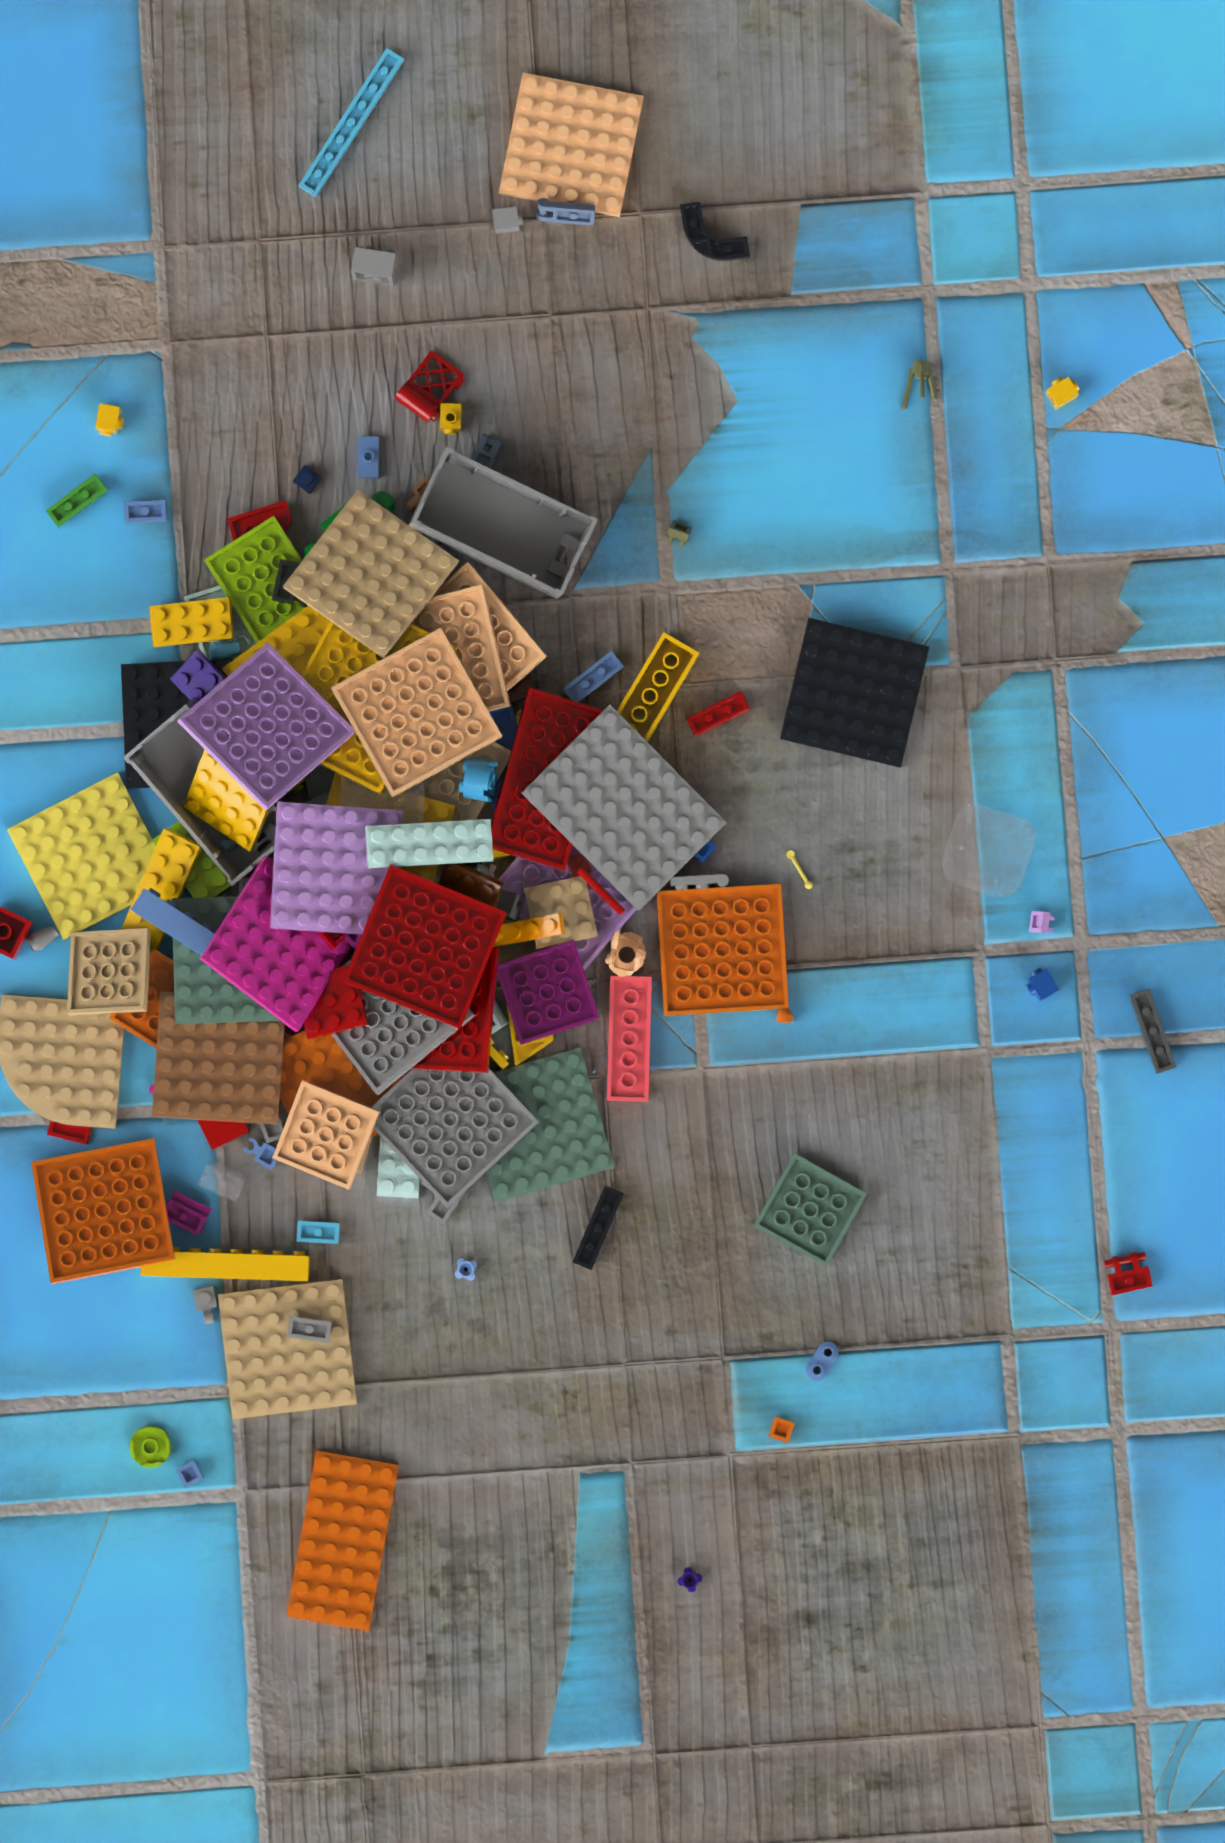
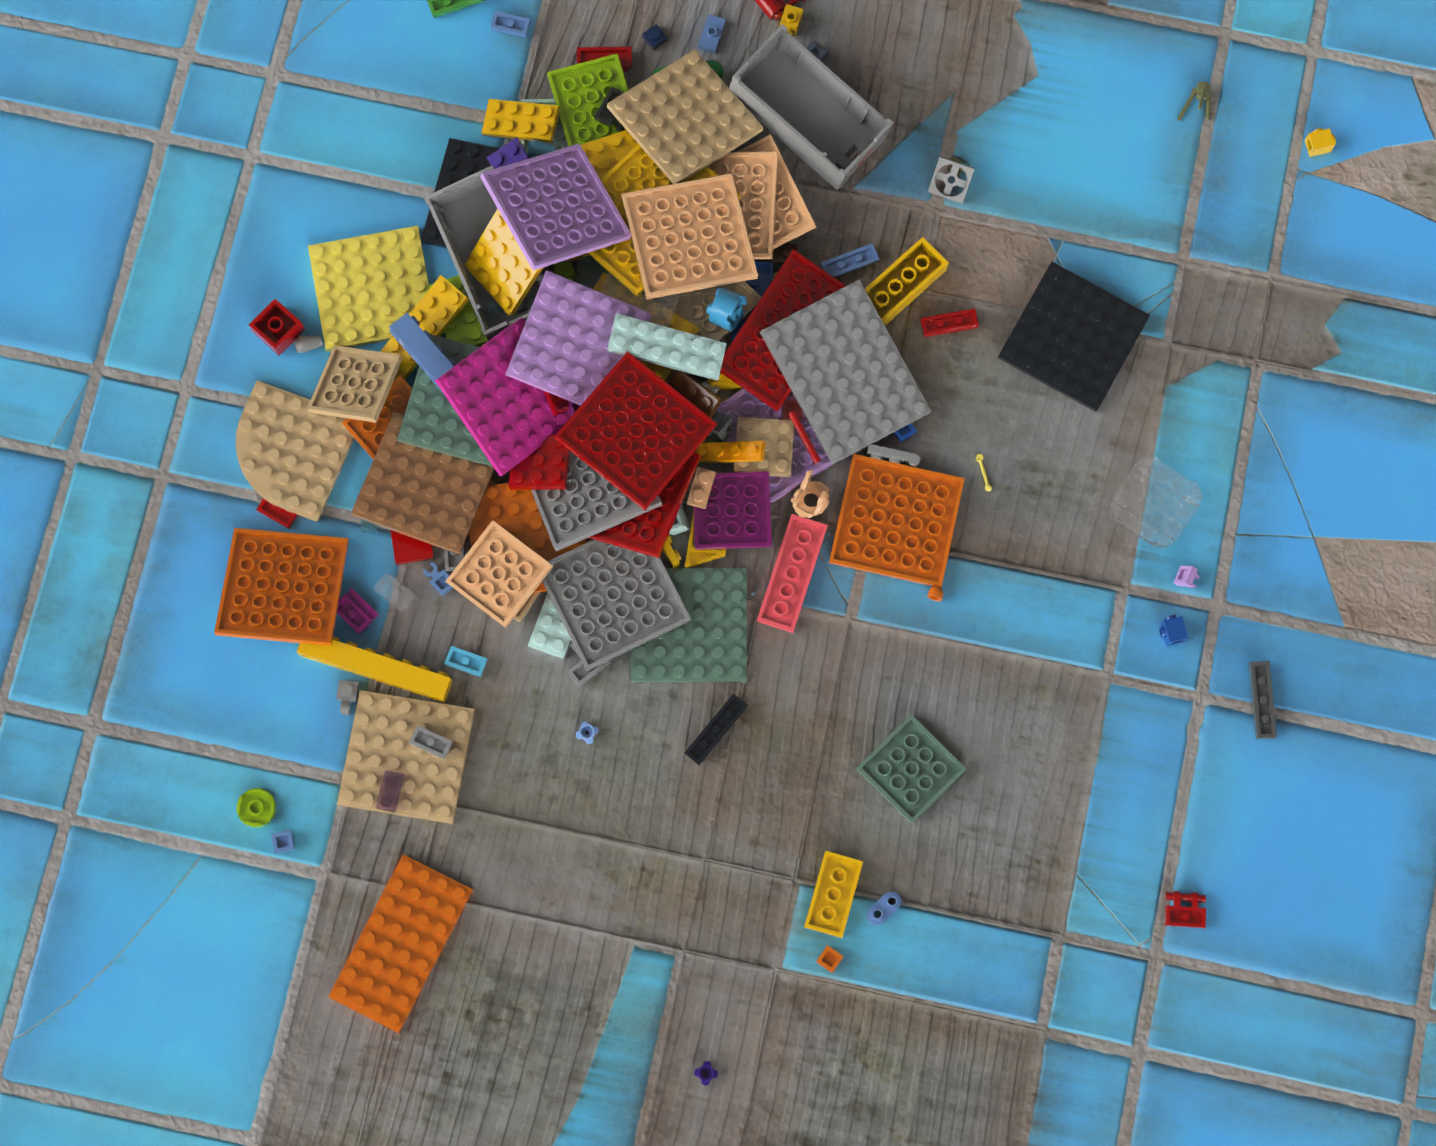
camera: 15 degrees right, 10 degrees down
none -> tile [376,770,405,813]
none -> light nougat plate [687,467,716,509]
none -> yellow plate [804,851,863,938]
none -> light grey piece [928,156,975,204]

